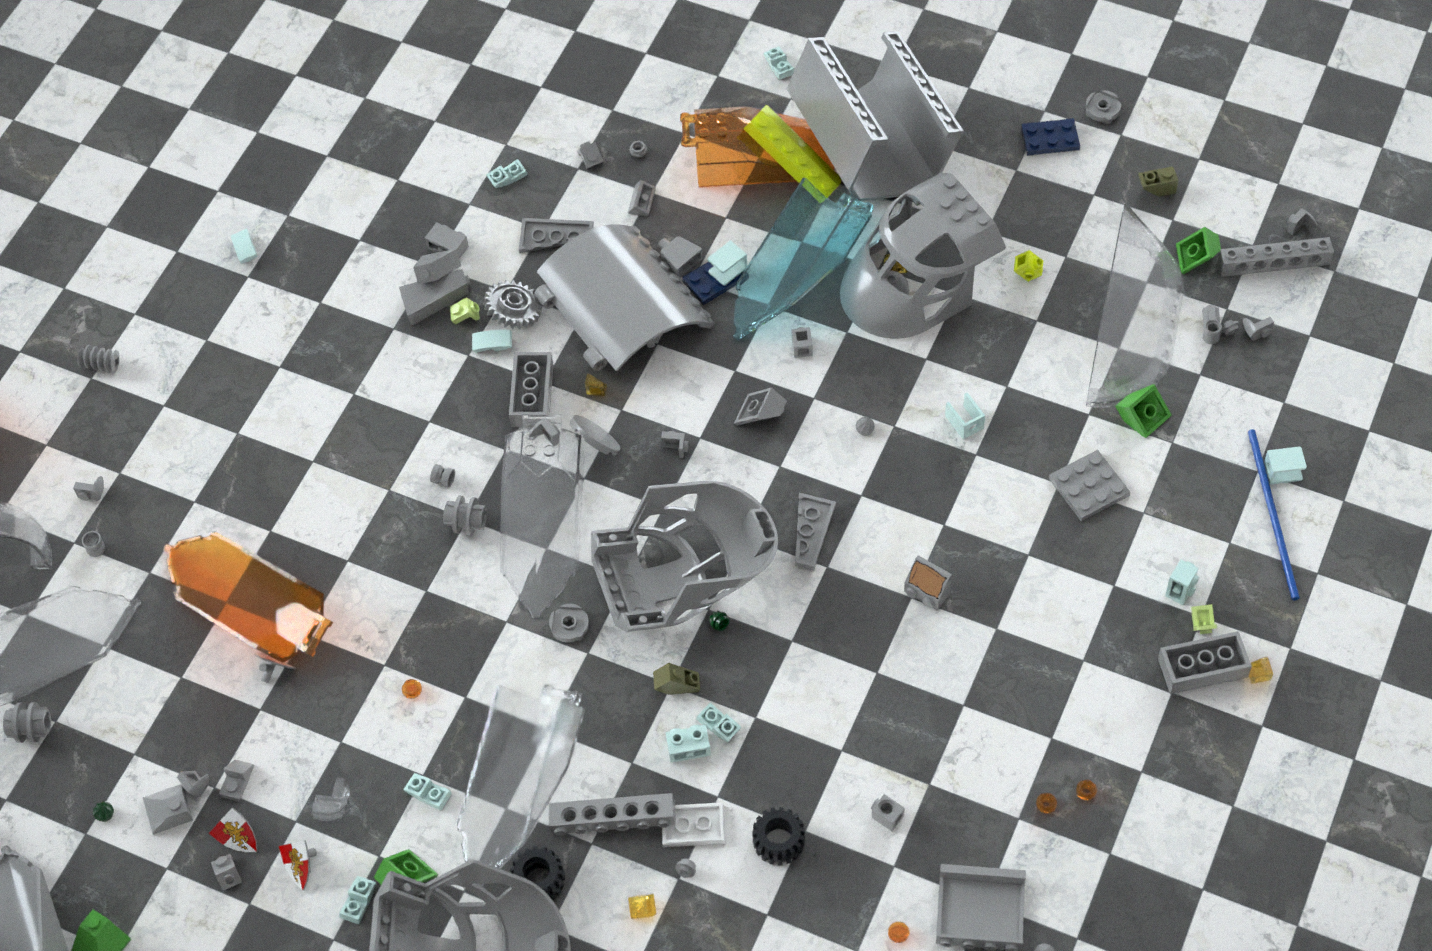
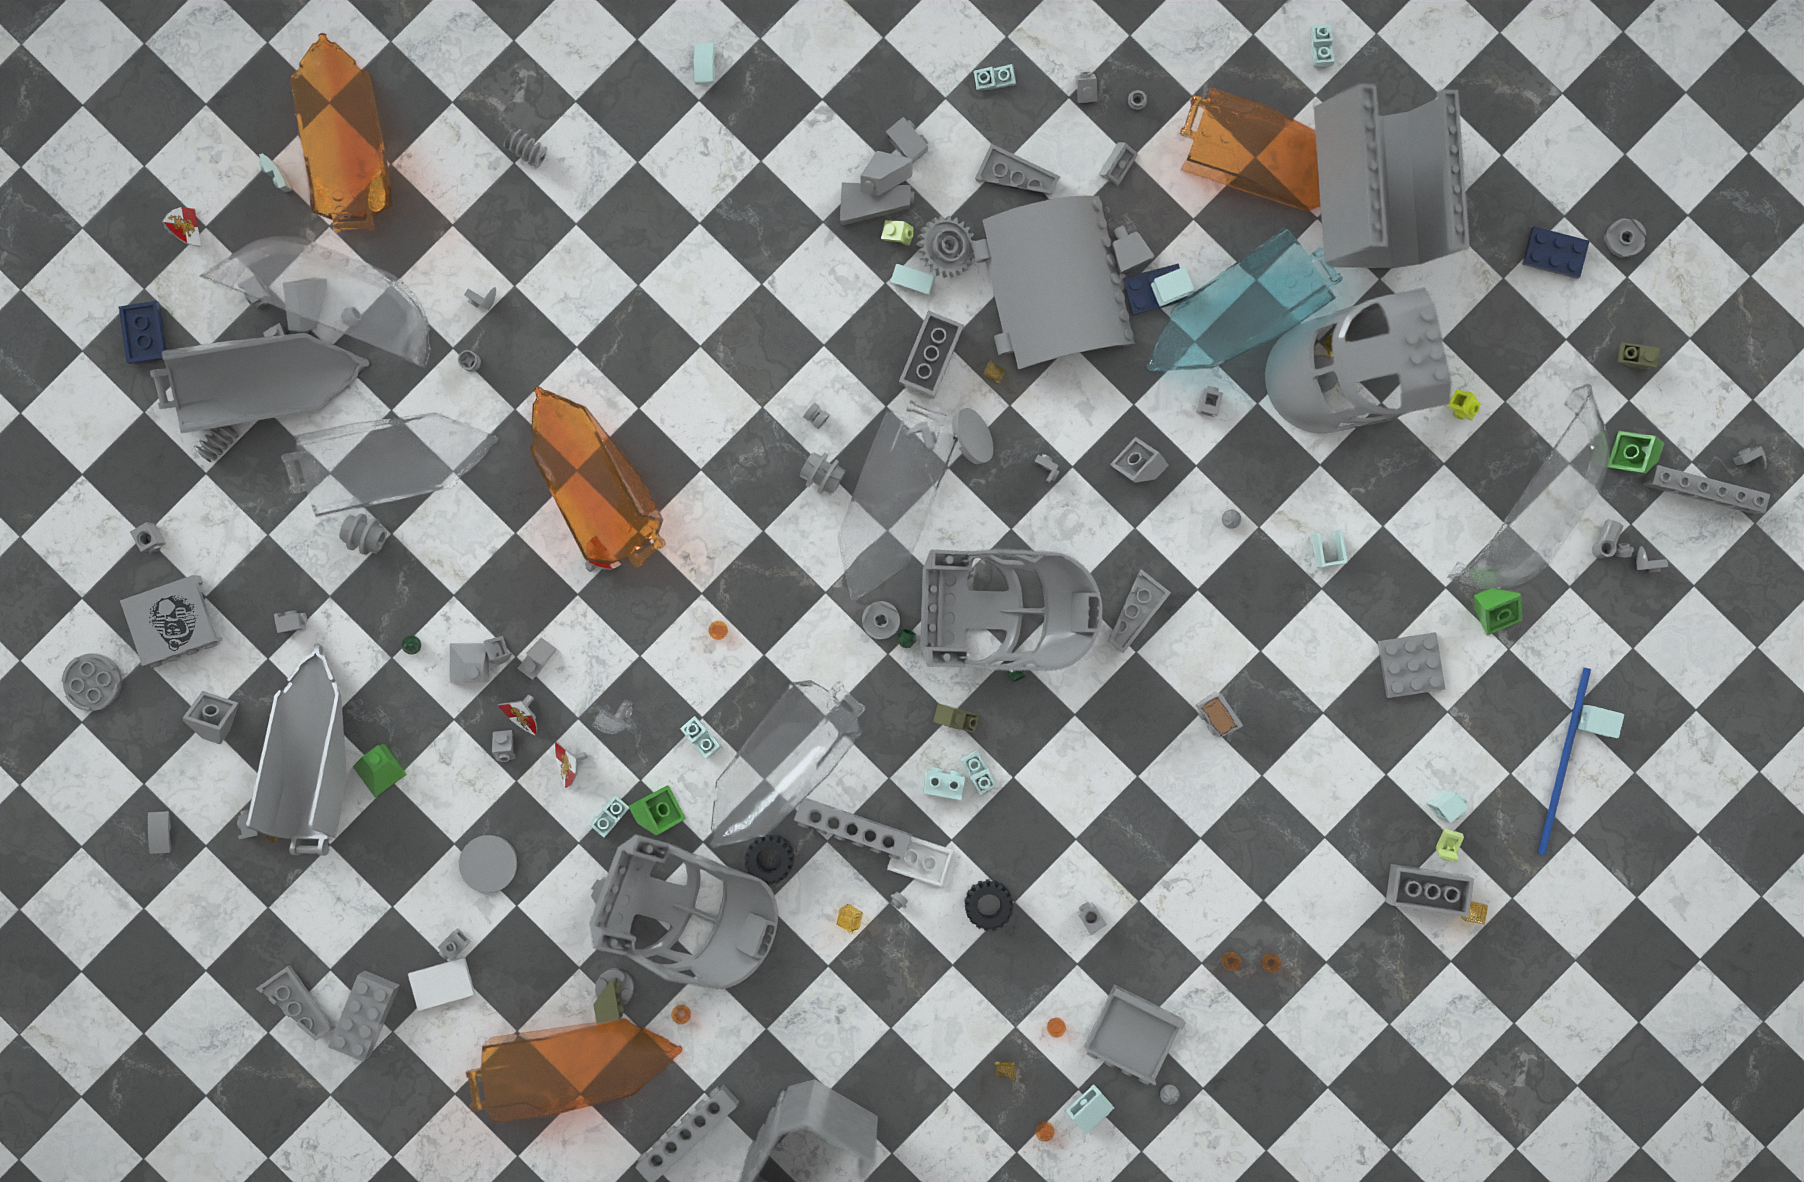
camera: 20 degrees right, 30 degrees up
neon yellow slope [744,104,842,204] -> none
none -> dark green plate [898,629,916,648]

